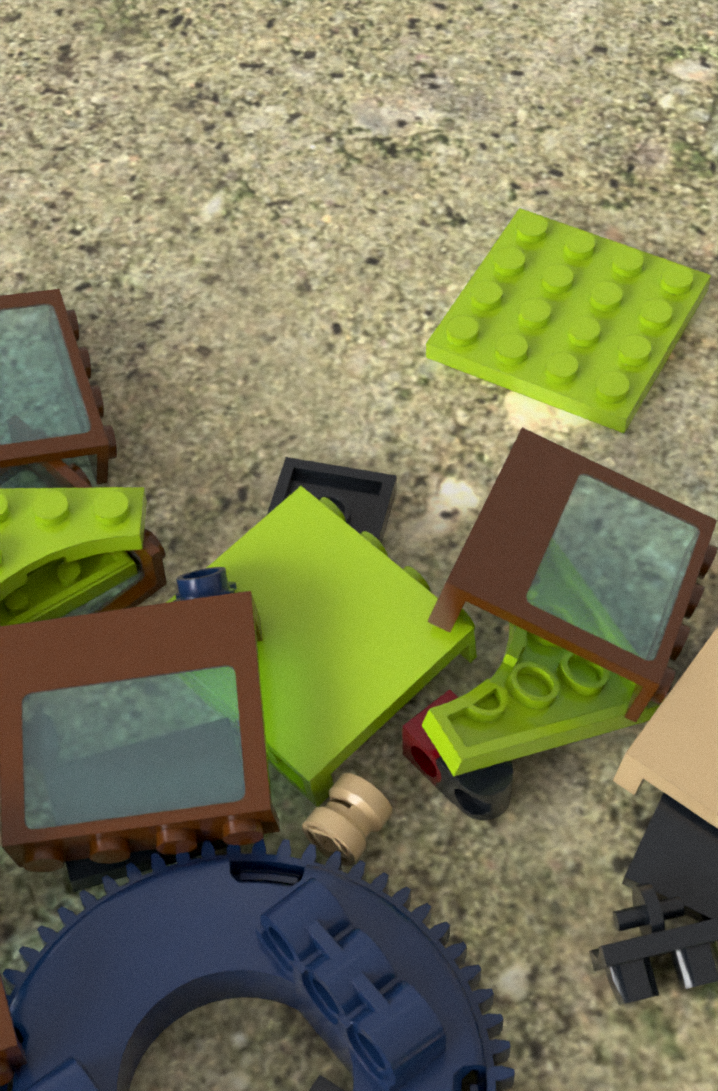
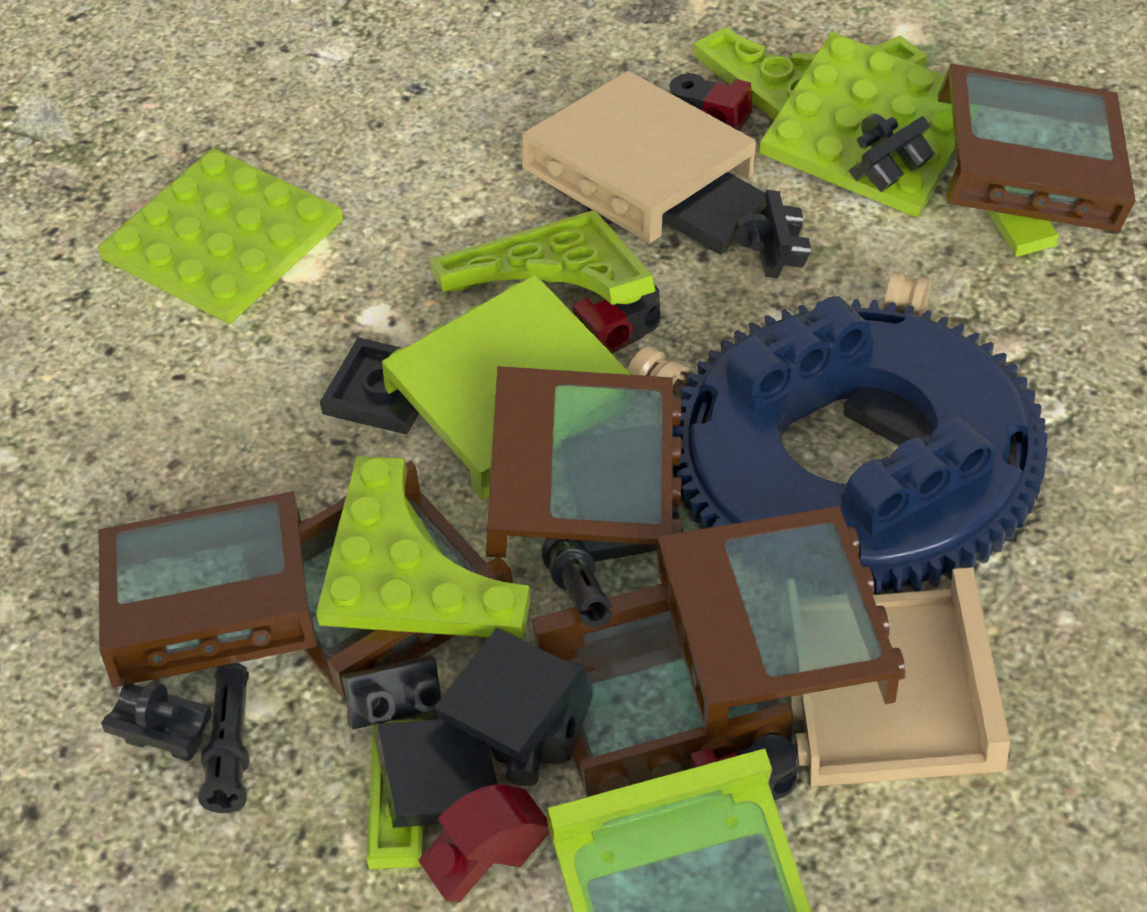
camera: 80 degrees left, 5 degrees down
dark blue plate [173,567,237,602] -> none
panel [427,427,718,723] -> none

